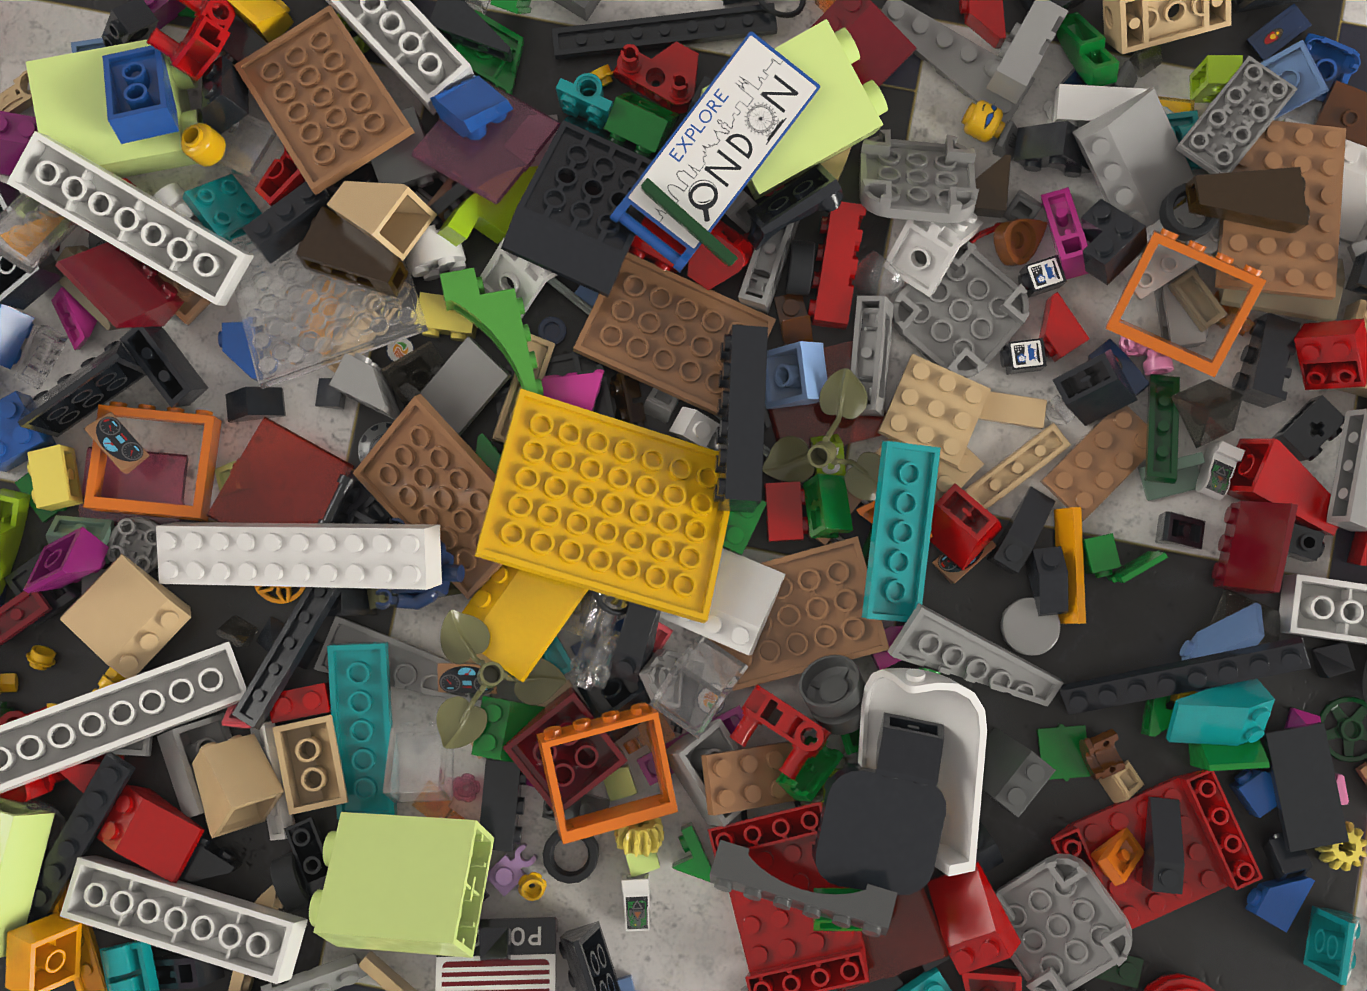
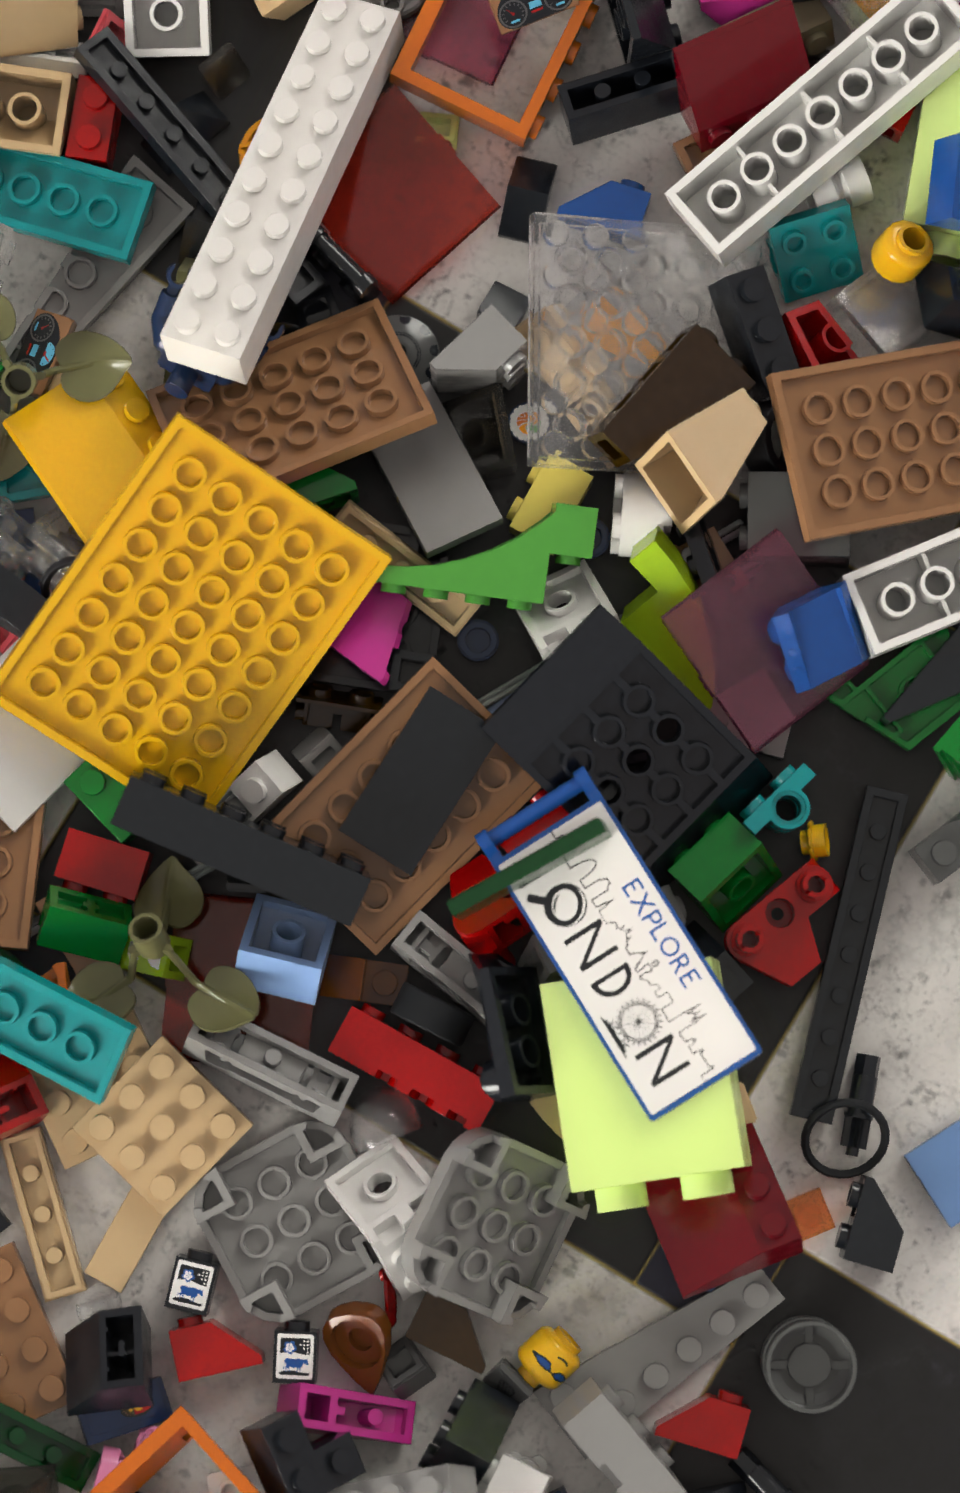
camera: 110 degrees right, 0 degrees up
none -> black tile [338,686,496,876]

